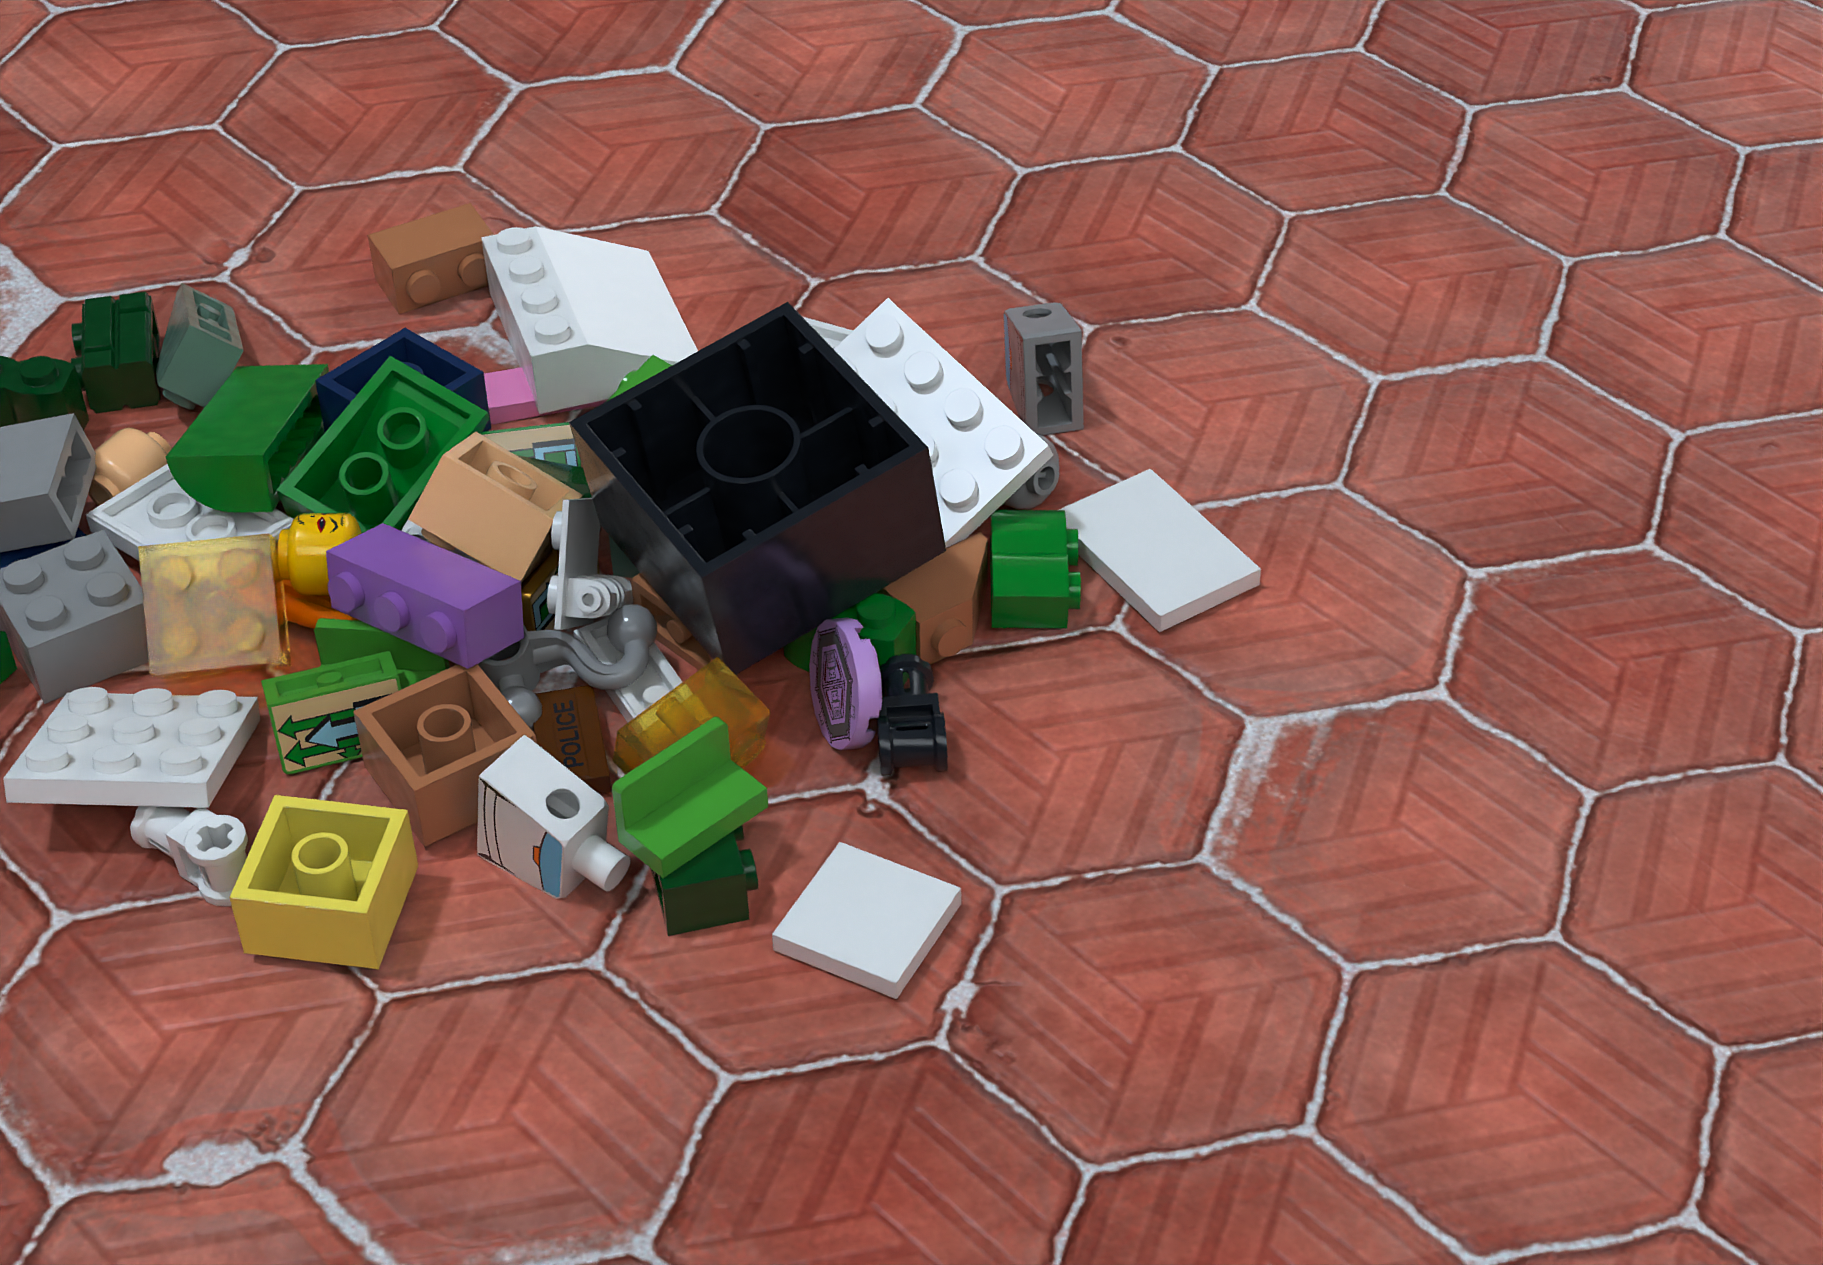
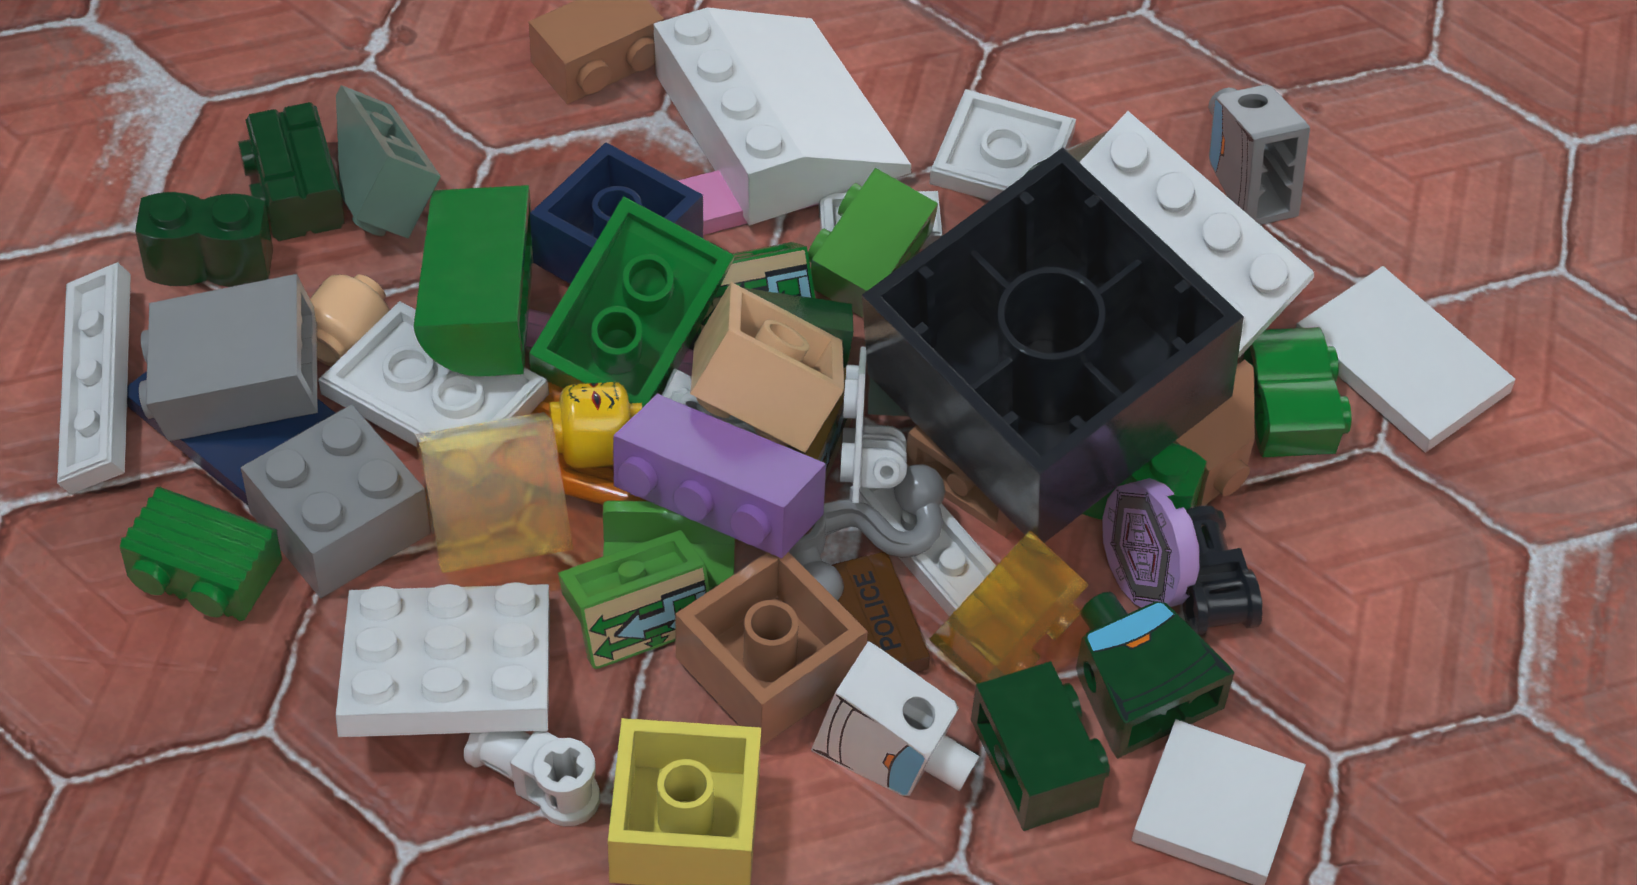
camera: 10 degrees left, 10 degrees up
bright green panel [612,716,768,878] -> none
none -> dark green torso [1076,592,1234,759]

